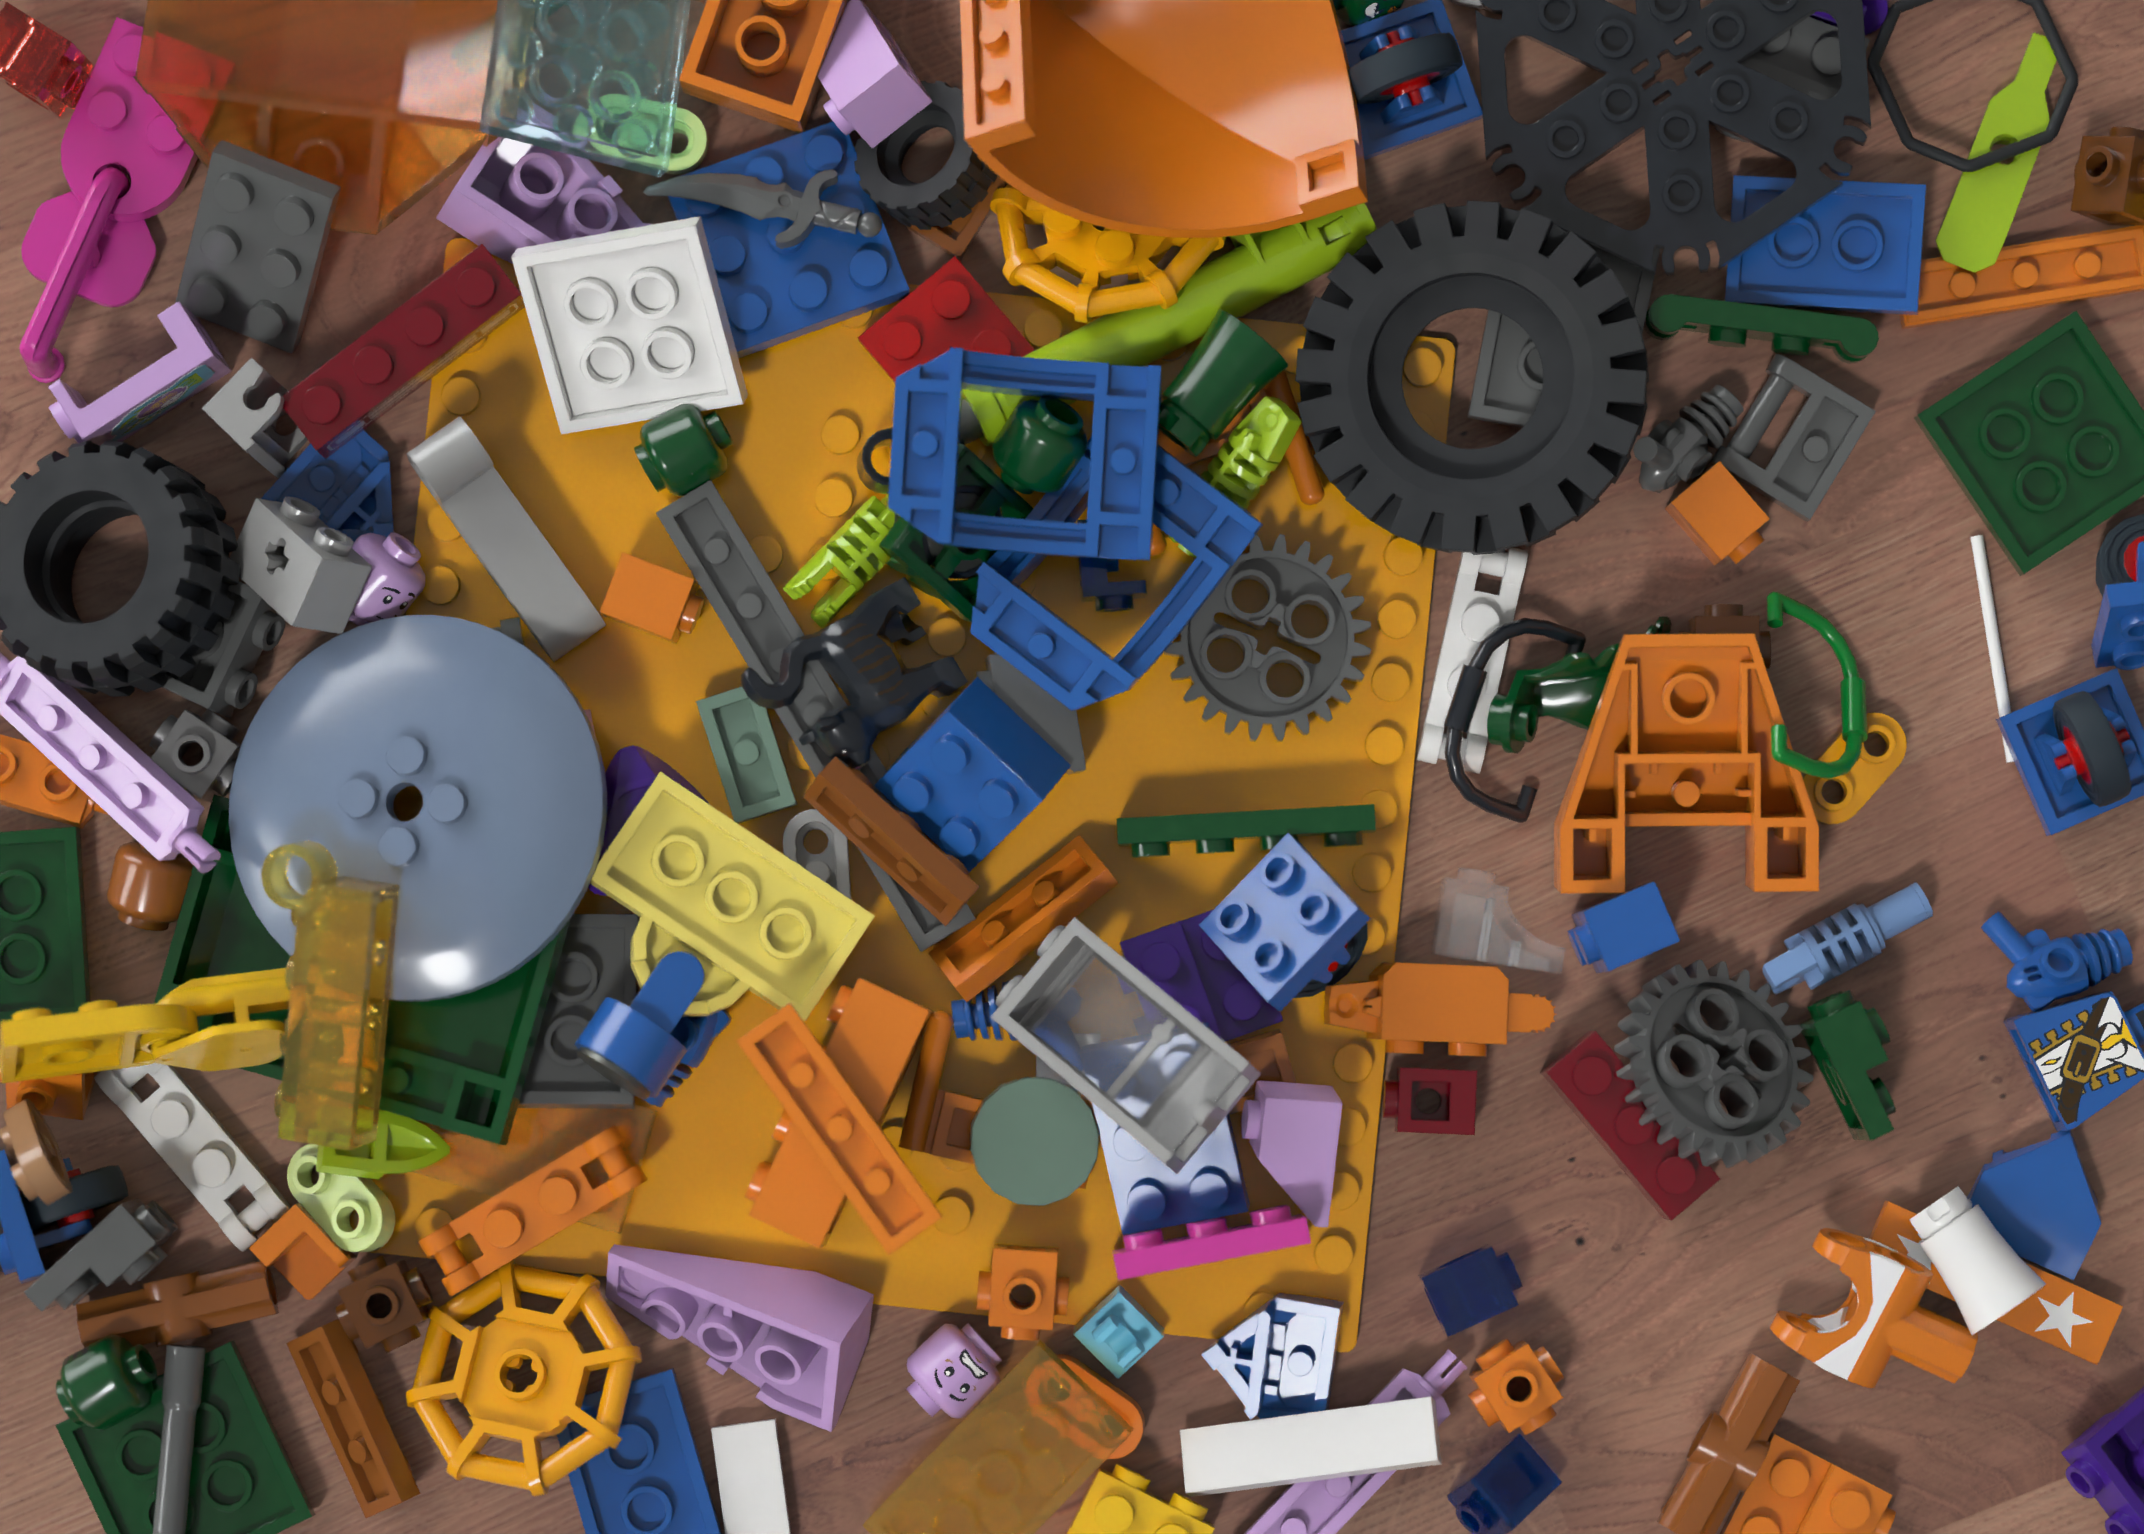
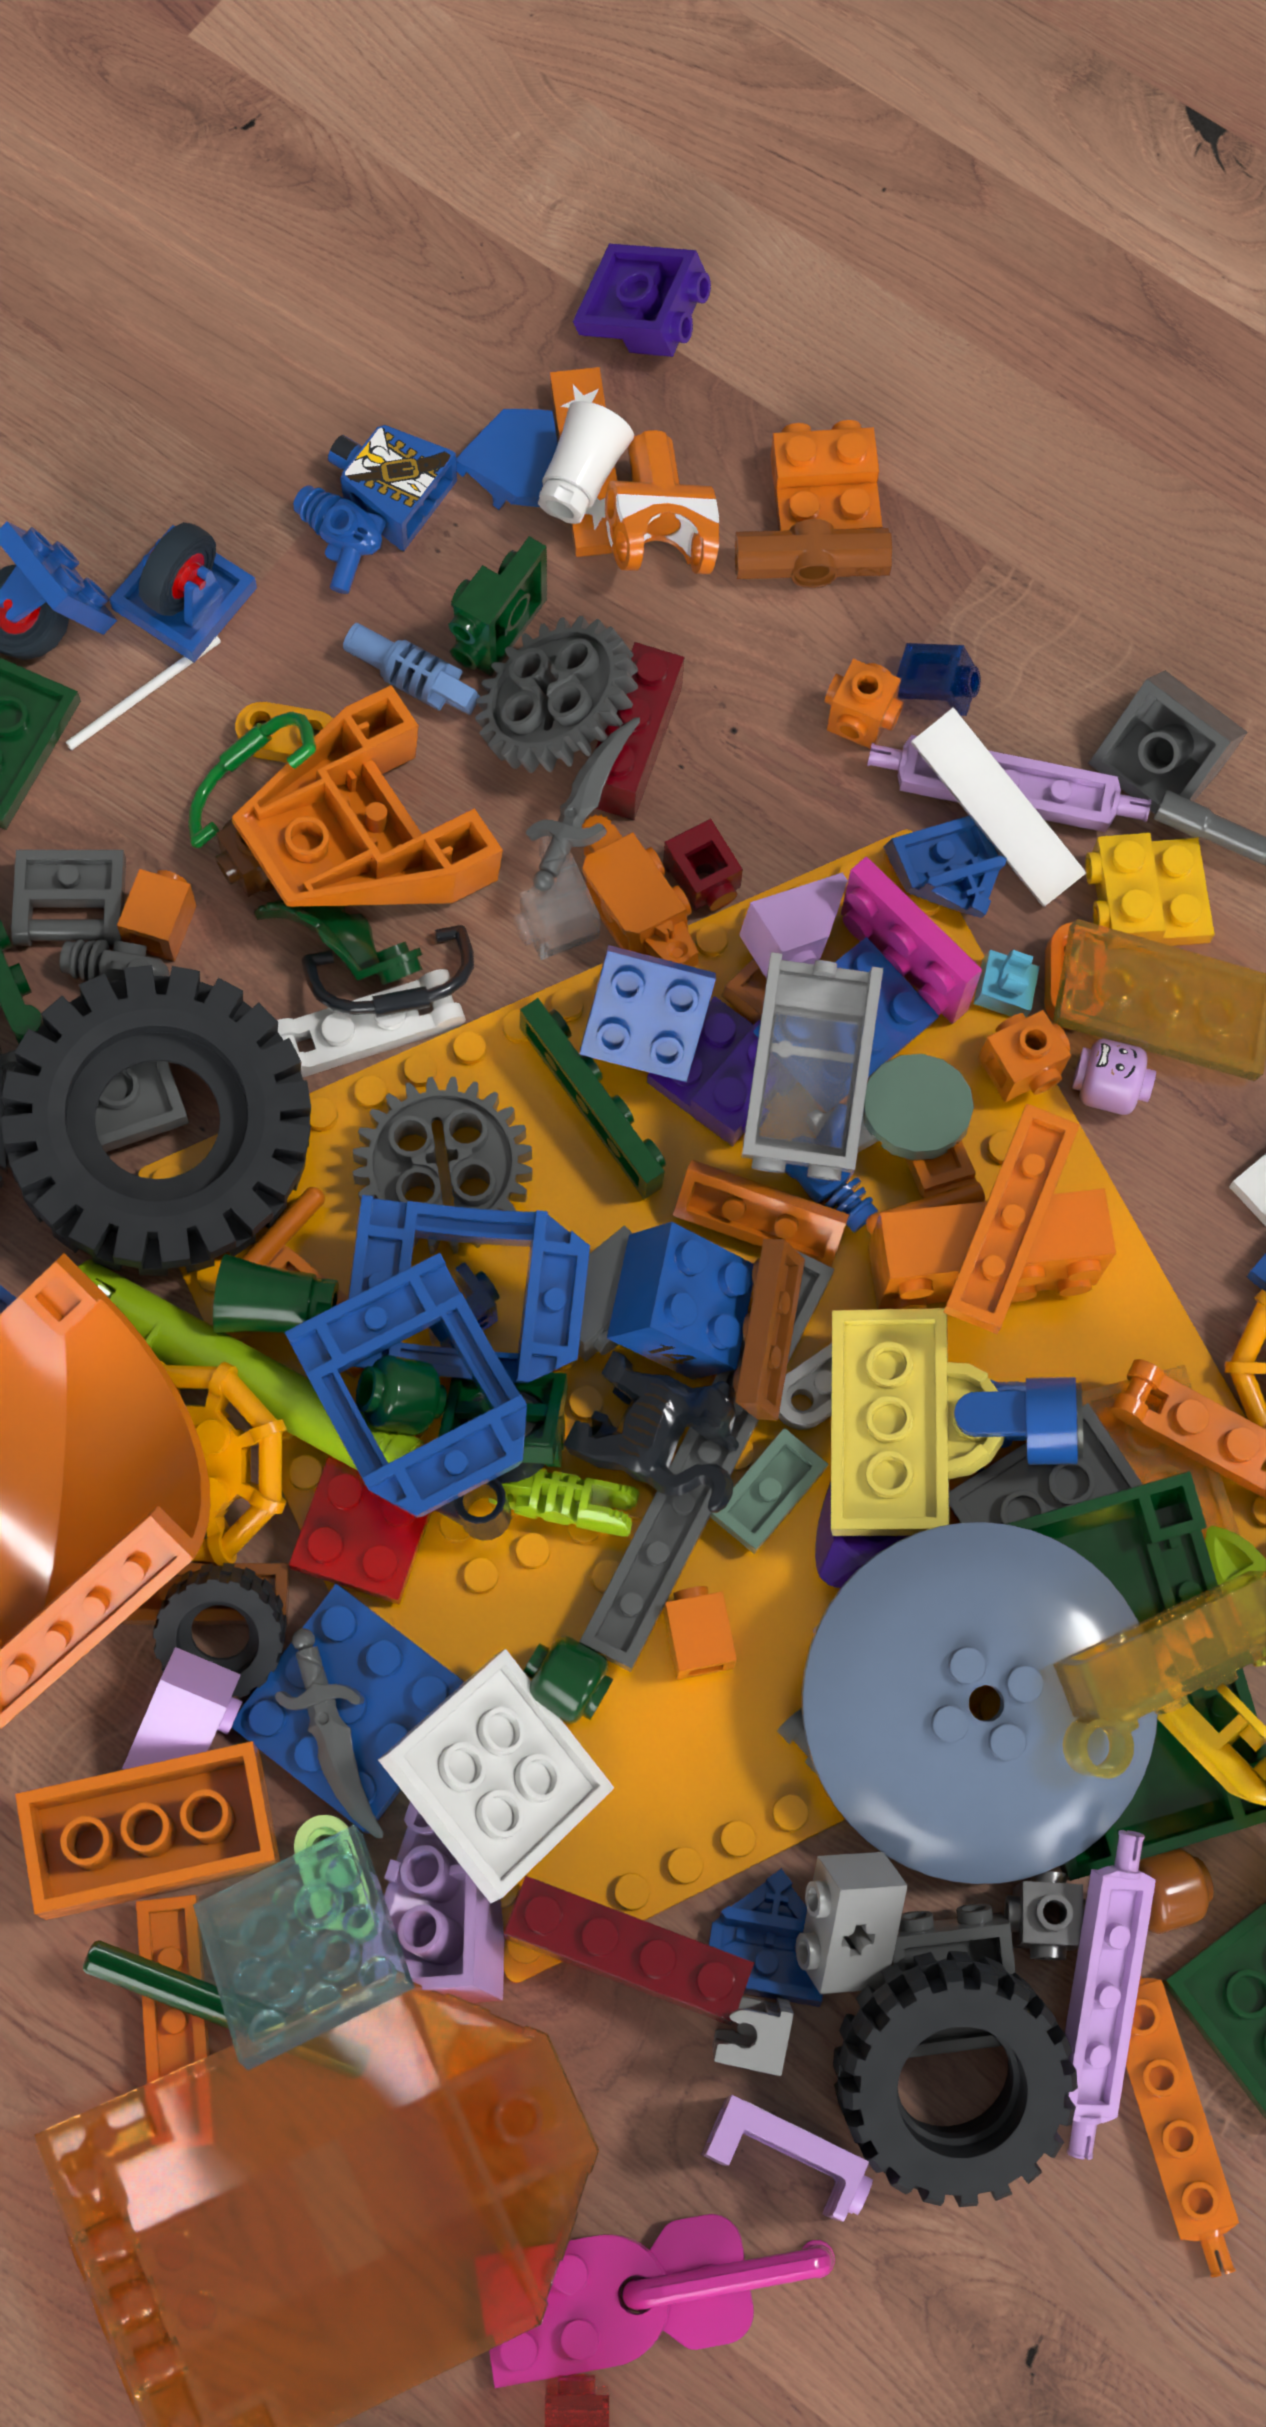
camera: 125 degrees left, 15 degrees down
dark grey plate [175,140,341,354] -> none
lavender head [349,532,425,626] -> none
light grey beam [407,416,606,662] -> none
lavender wedge [605,1244,874,1432] -> none
lime hinge [1168,396,1302,558] -> none
clear blue brick [1418,1244,1523,1337] -> none
blue brick [1567,881,1680,973] -> none
none -> dark grey piece [526,718,640,891]

